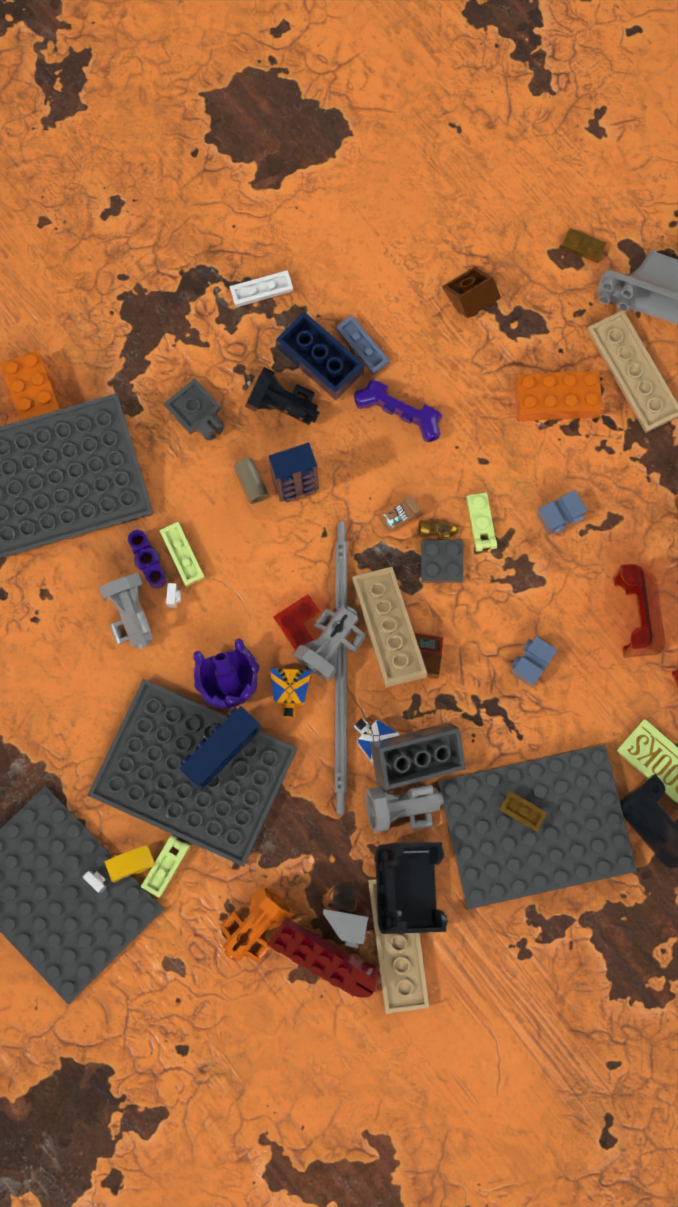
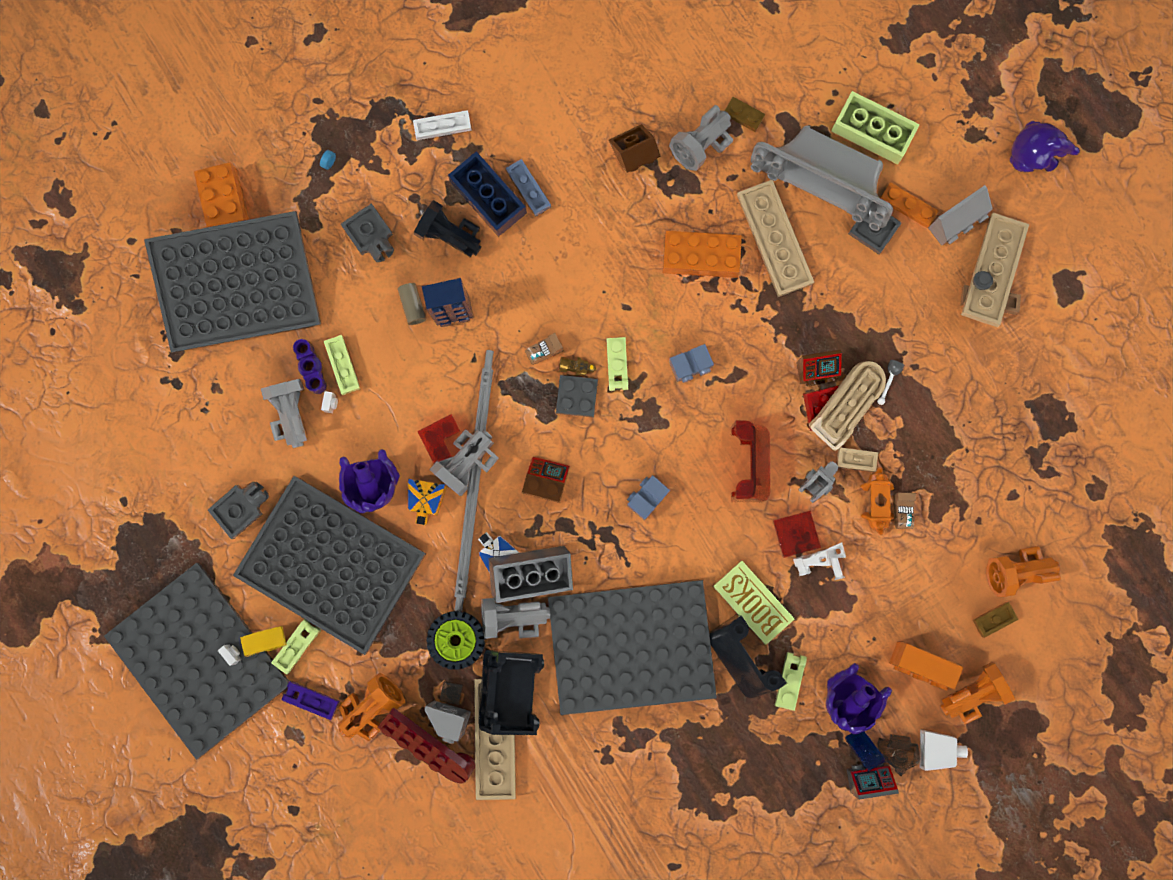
camera: 10 degrees right, 5 degrees up
dark blue brick [179,706,262,791] -> none
tan plate [352,567,427,688] -> none
dark purple plate [354,380,442,442] -> none
pearl gold plate [499,791,548,832] -> none
none -> dark grey plate [208,482,269,539]
none -> dark purple plate [281,681,340,720]
none -> dark azure tile [320,150,336,170]
none -> wheel [426,611,485,670]
none -> light grey piece [669,105,733,171]

